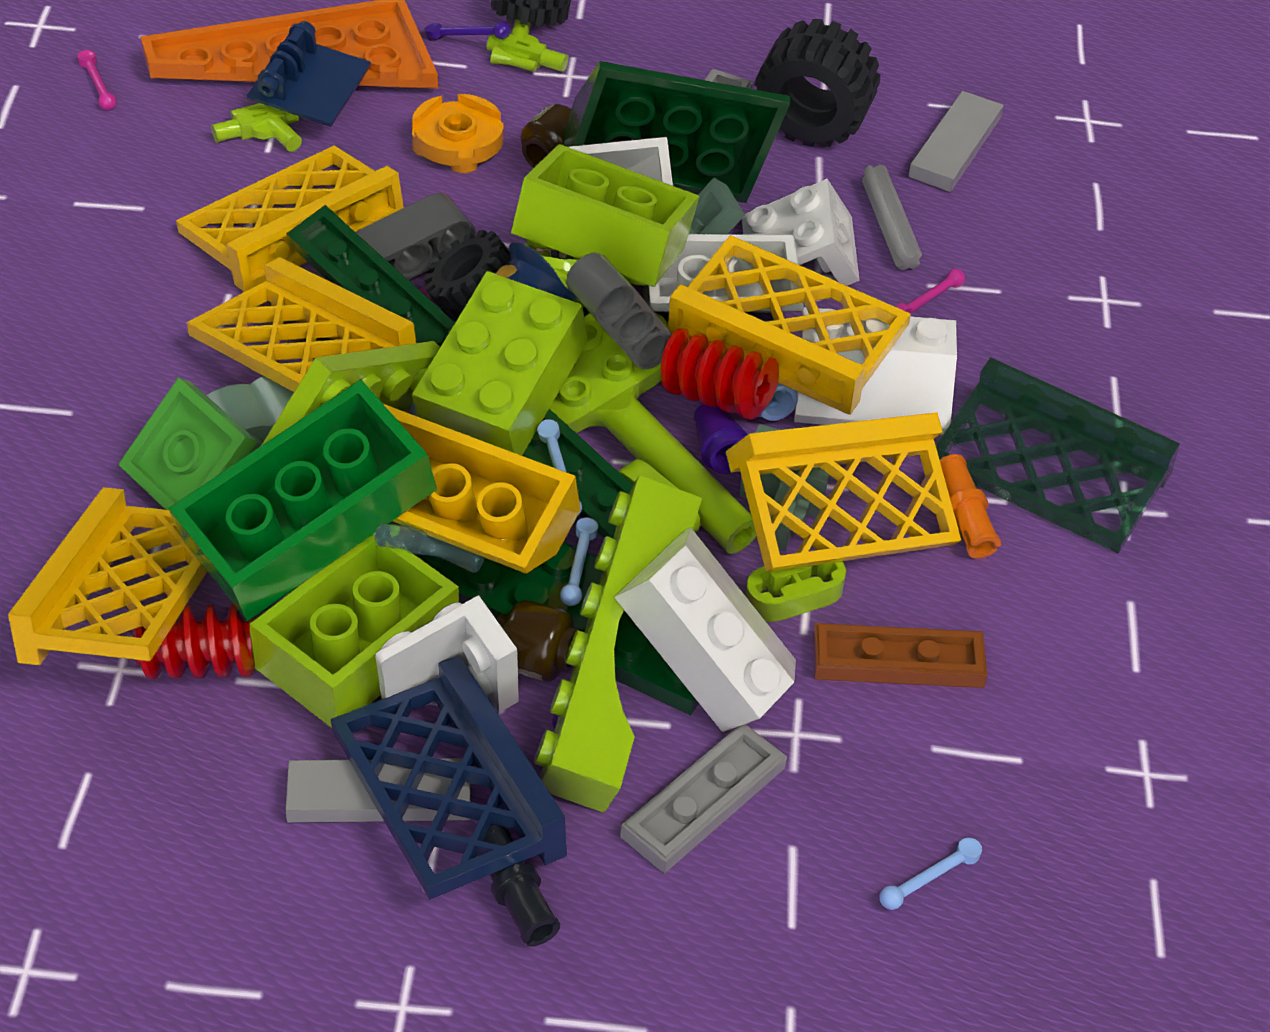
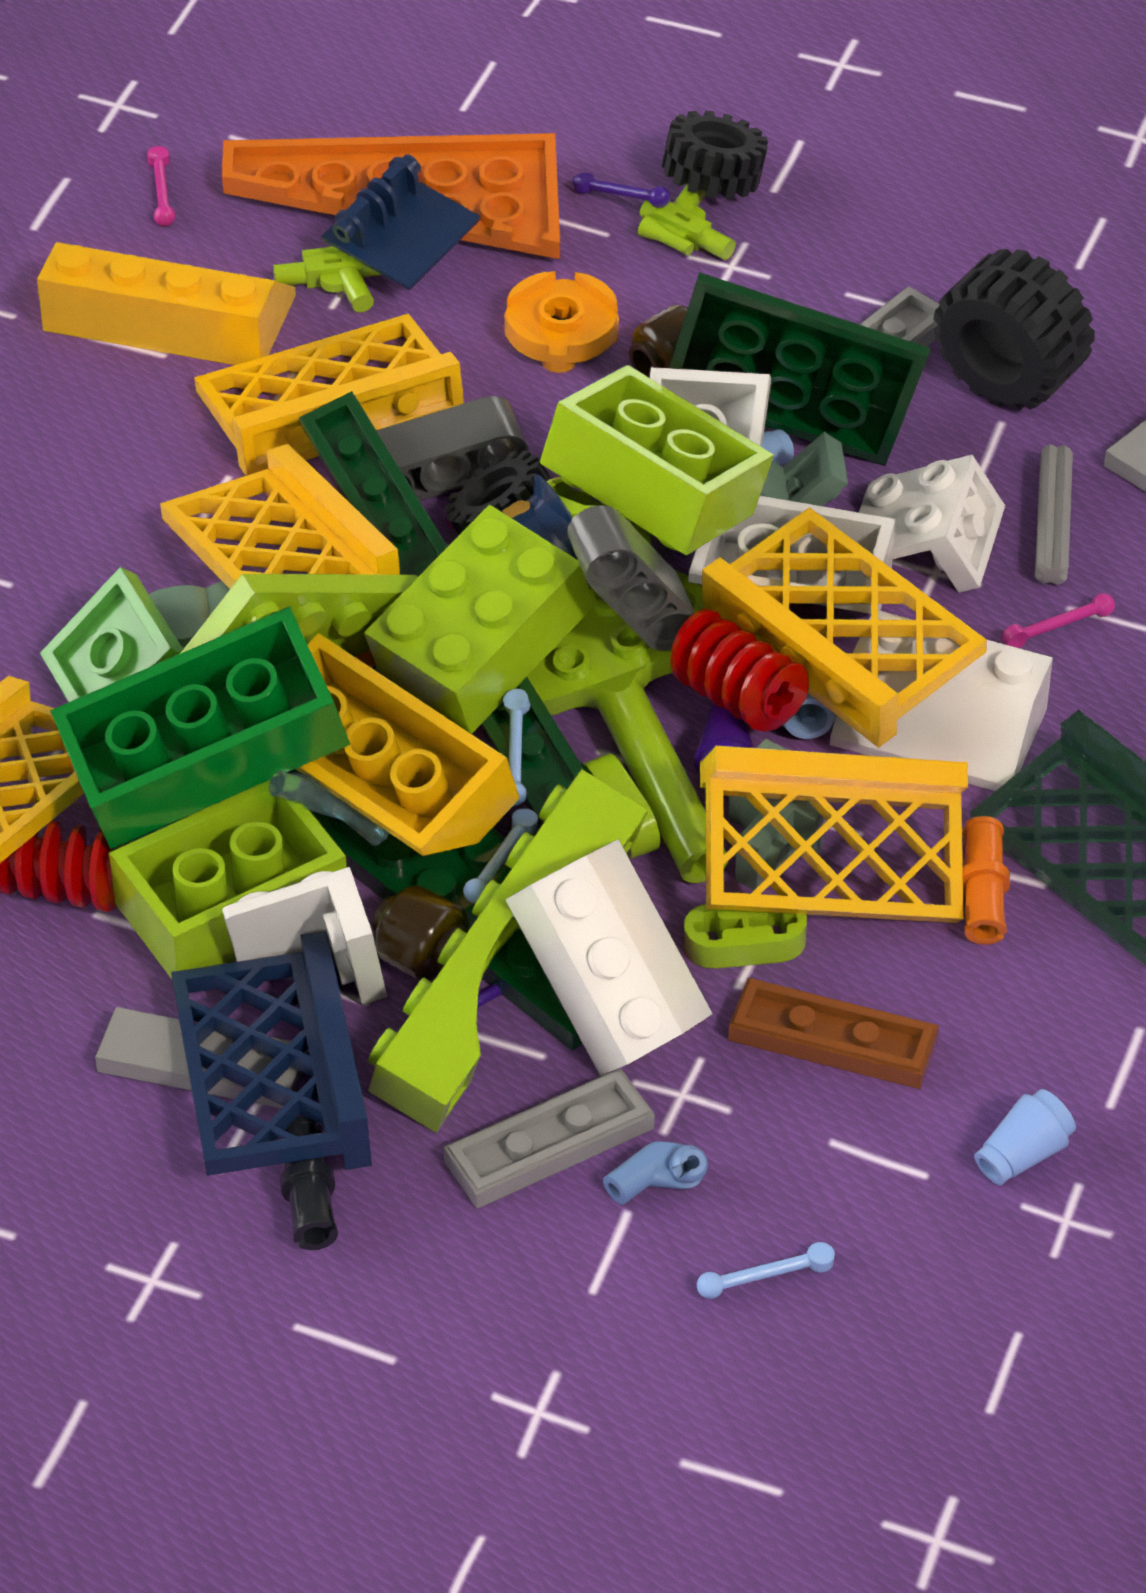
camera: 20 degrees right, 0 degrees up
none -> yellow slope [37,242,296,365]
none -> medium blue arm [603,1141,708,1205]
none -> light blue cone [974,1089,1076,1186]

